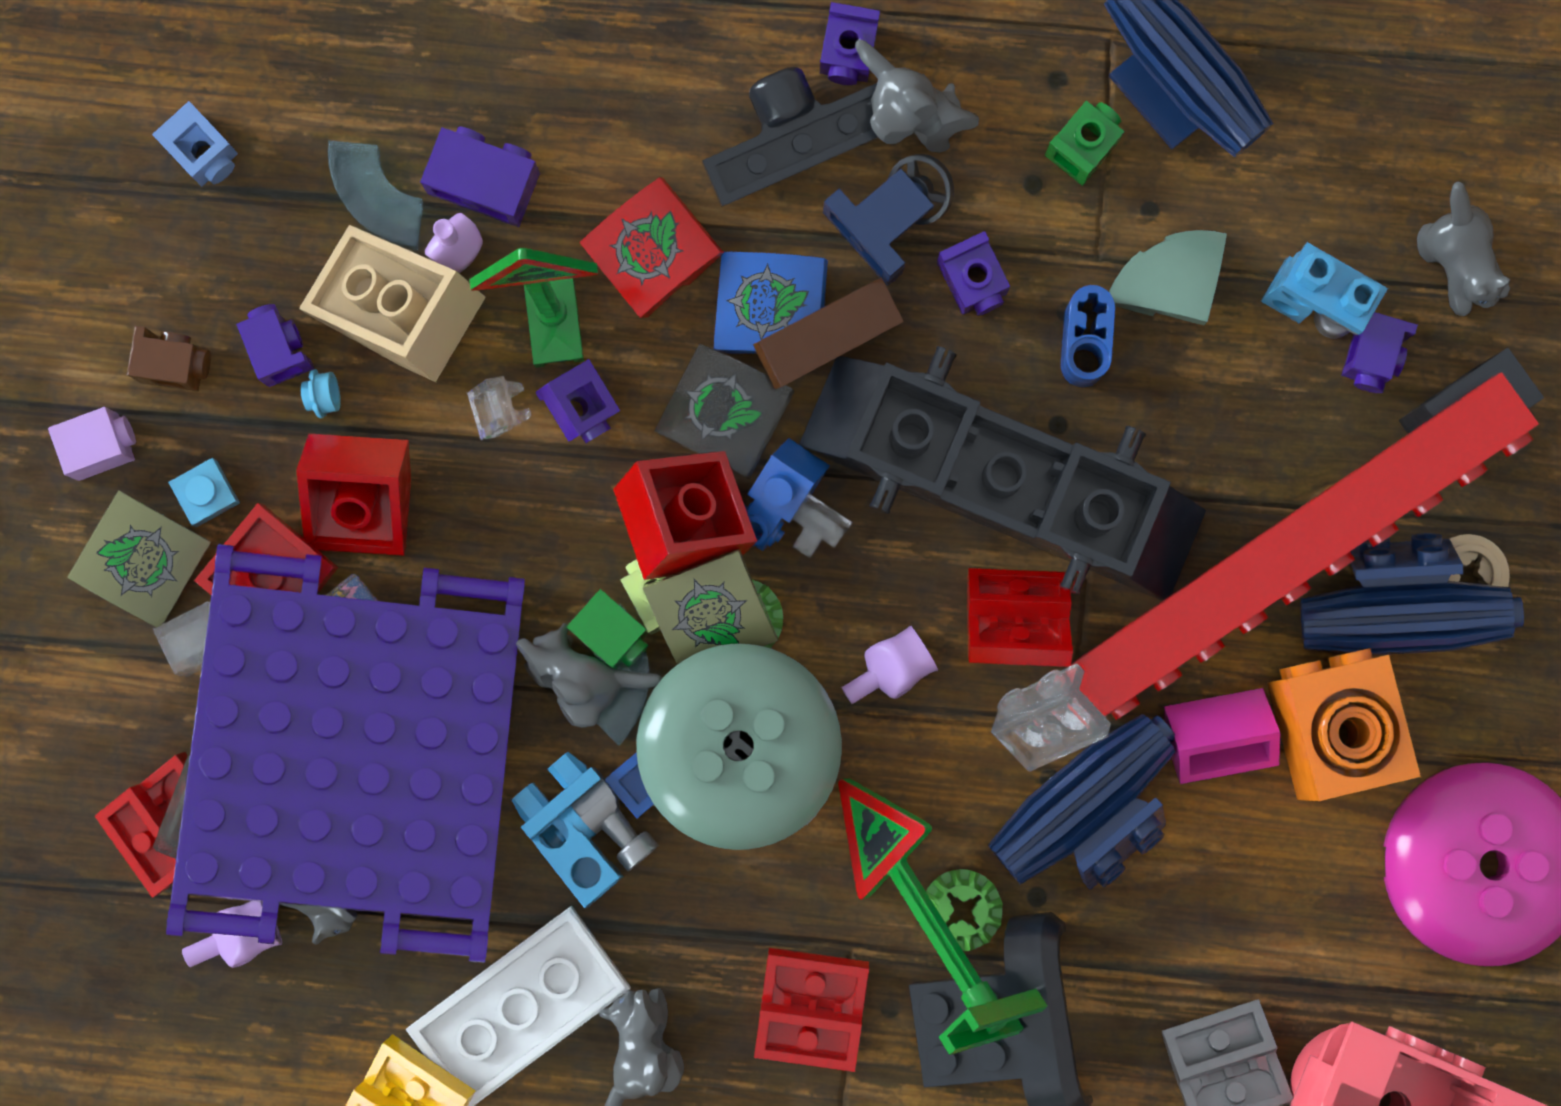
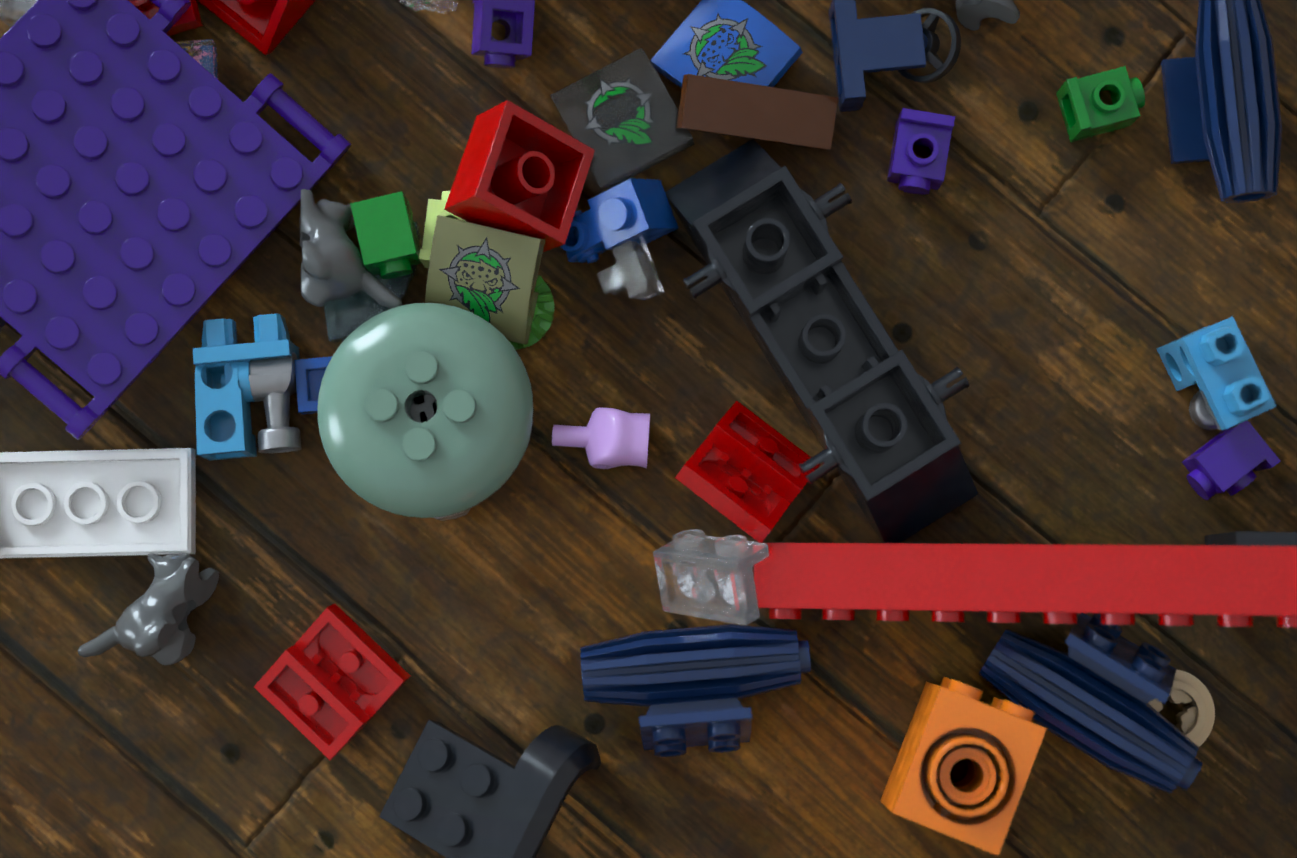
camera: 40 degrees right, 0 degrees up
green piece [838,778,1048,1055] -> none
bright green gear [926,869,1003,951] -> none
blue beam [1061,285,1115,387] -> none
sand green brick [1109,230,1227,326] -> none
dark pink brick [1164,688,1280,784] -> none

